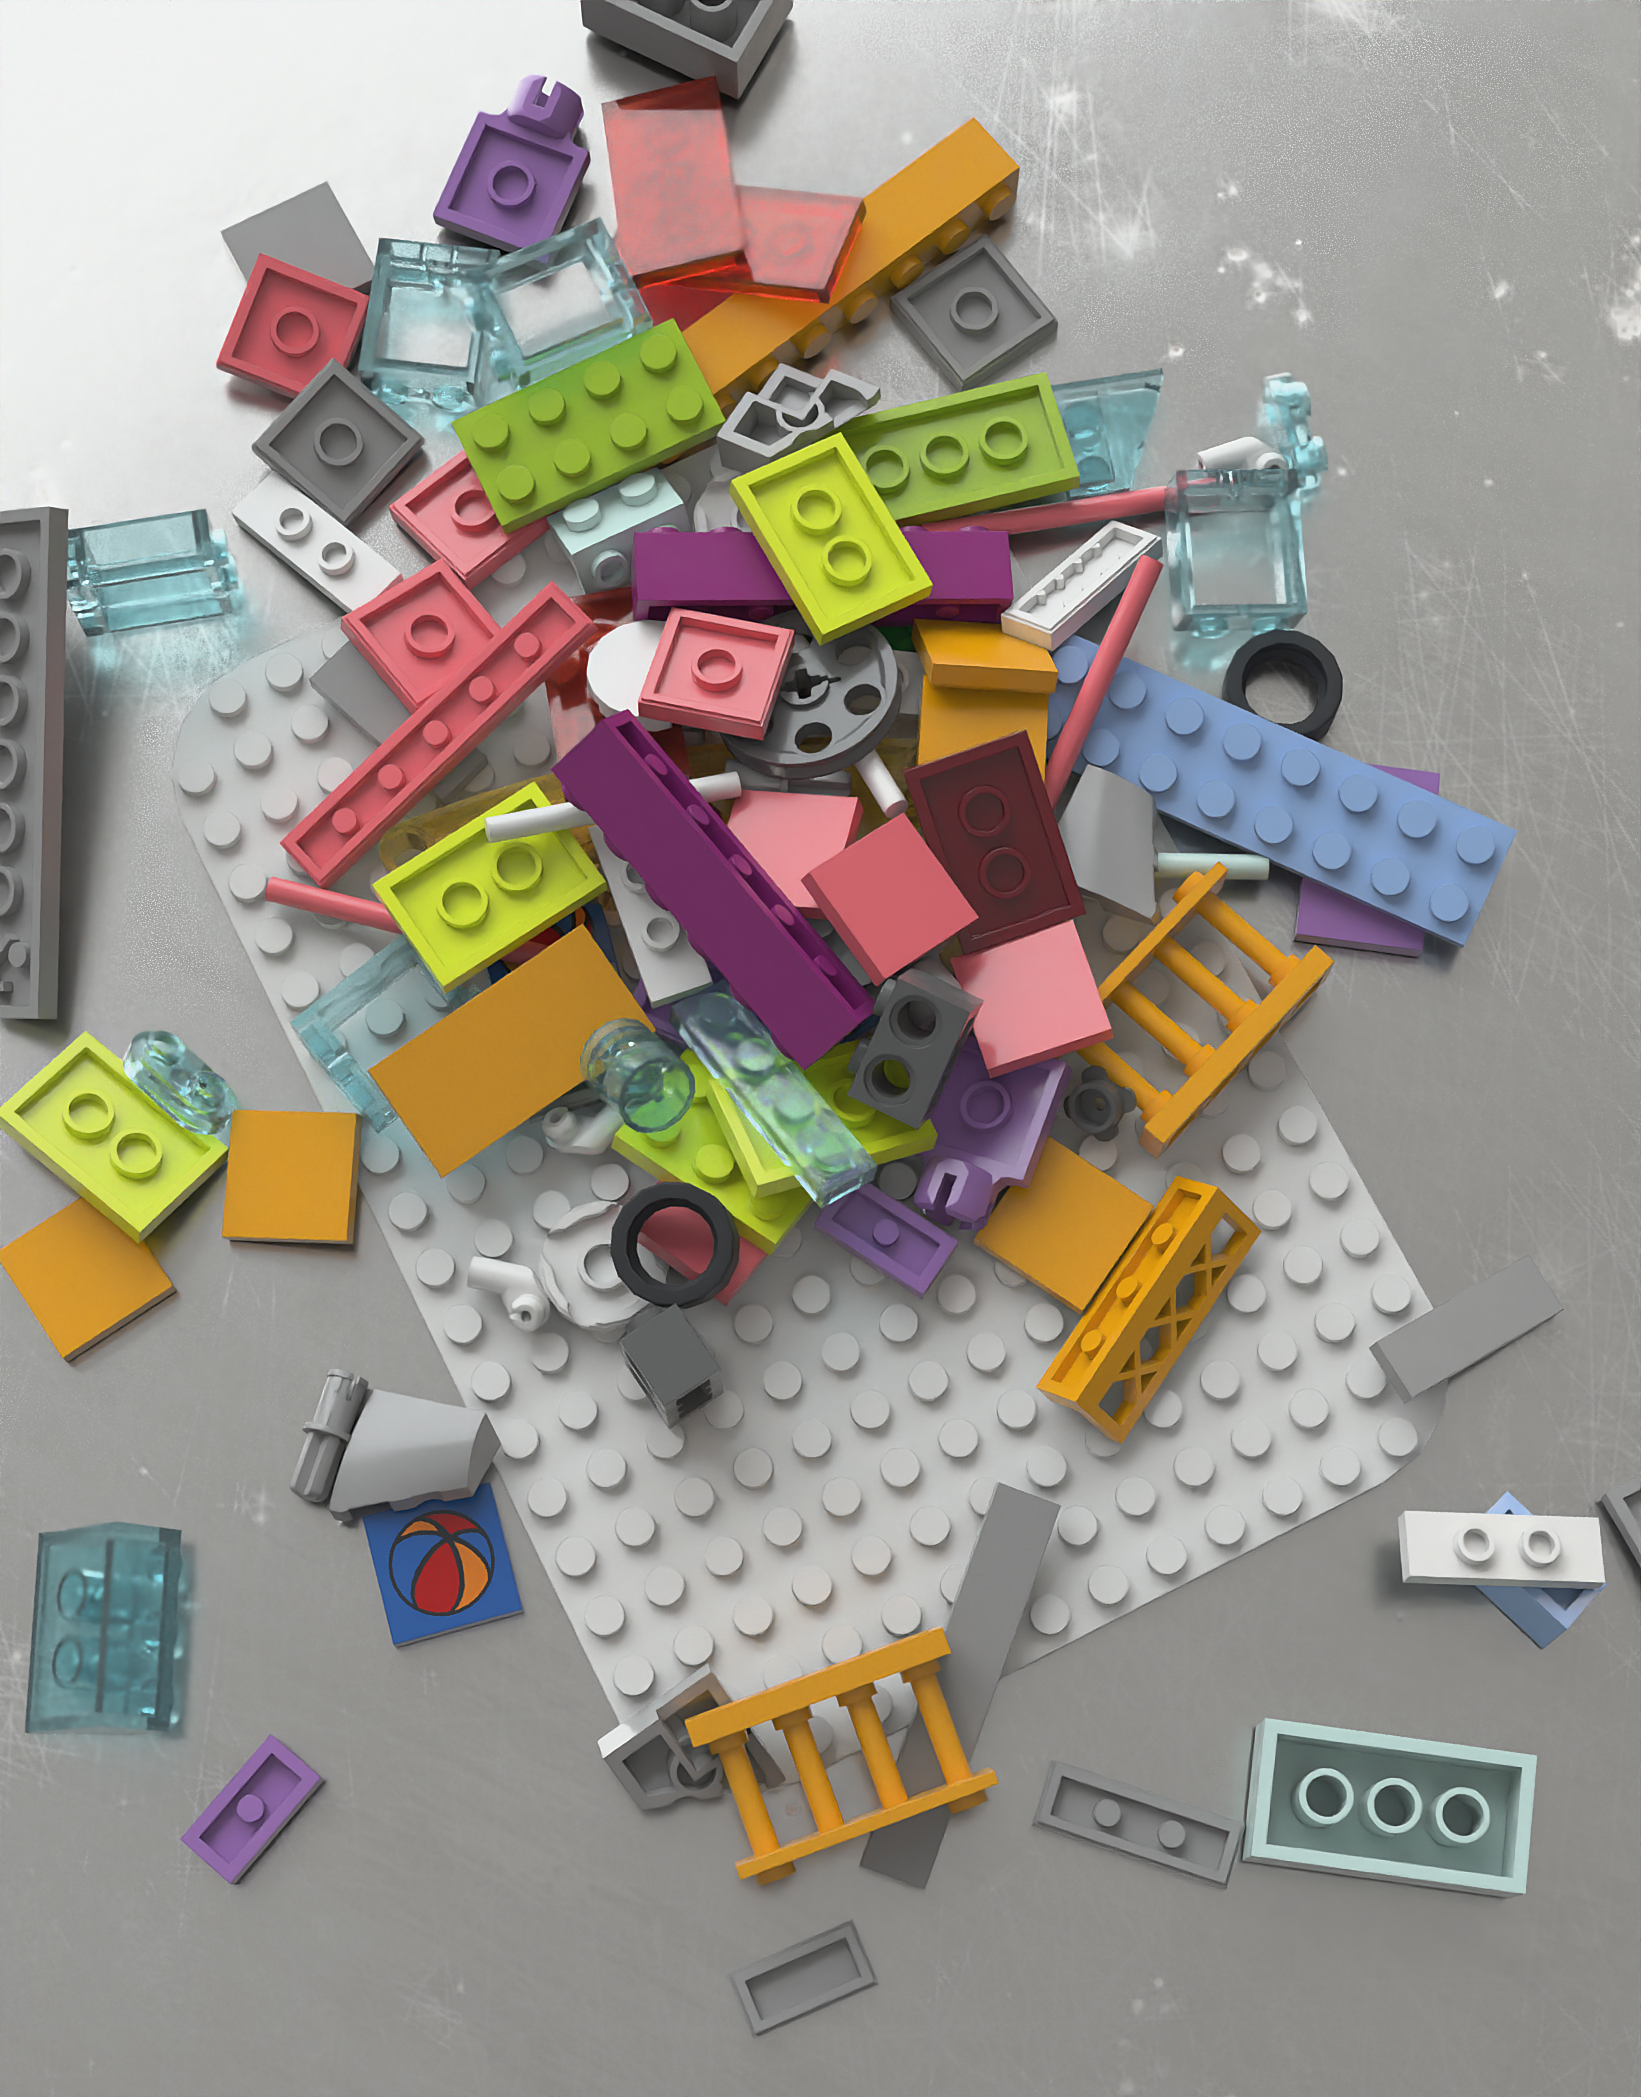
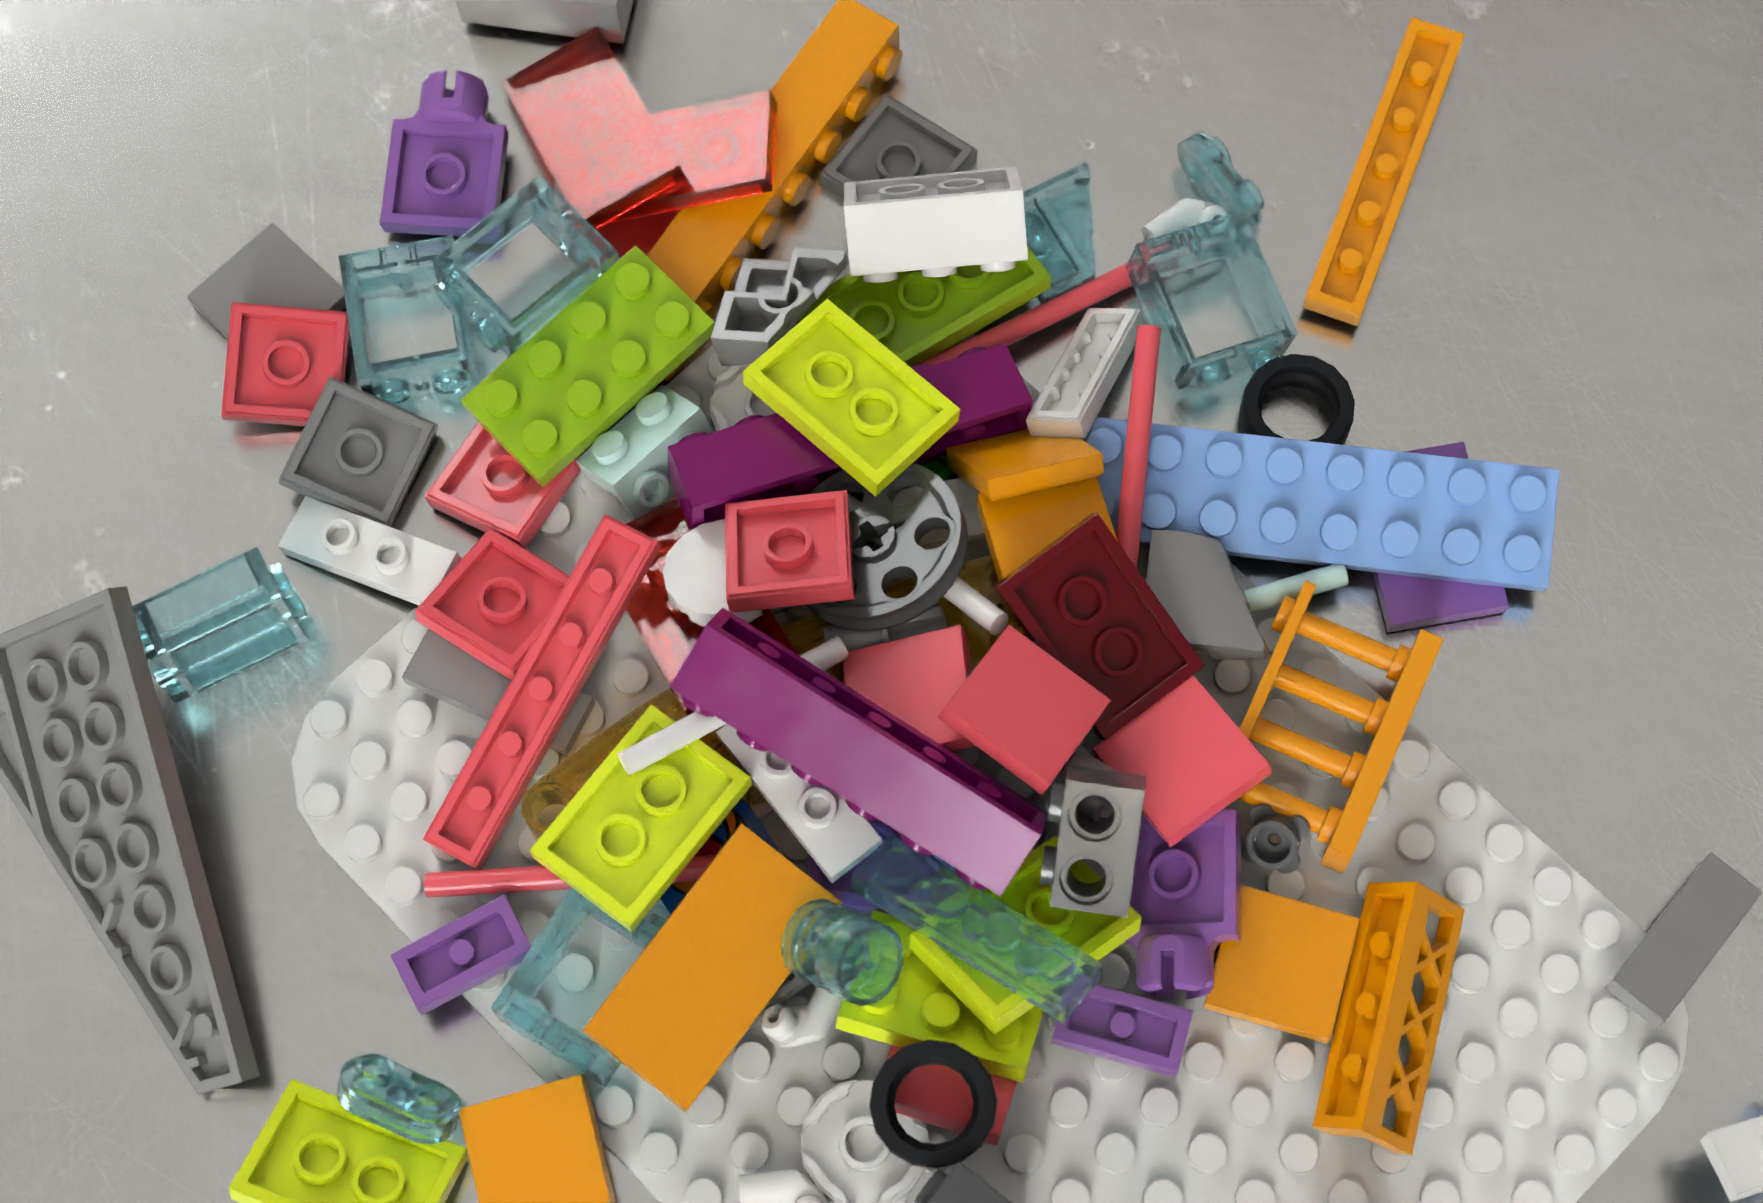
camera: 15 degrees left, 5 degrees down
none -> medium lavender plate [390,894,536,1015]
none -> white slope [844,167,1028,283]
none -> light orange plate [1303,17,1465,326]

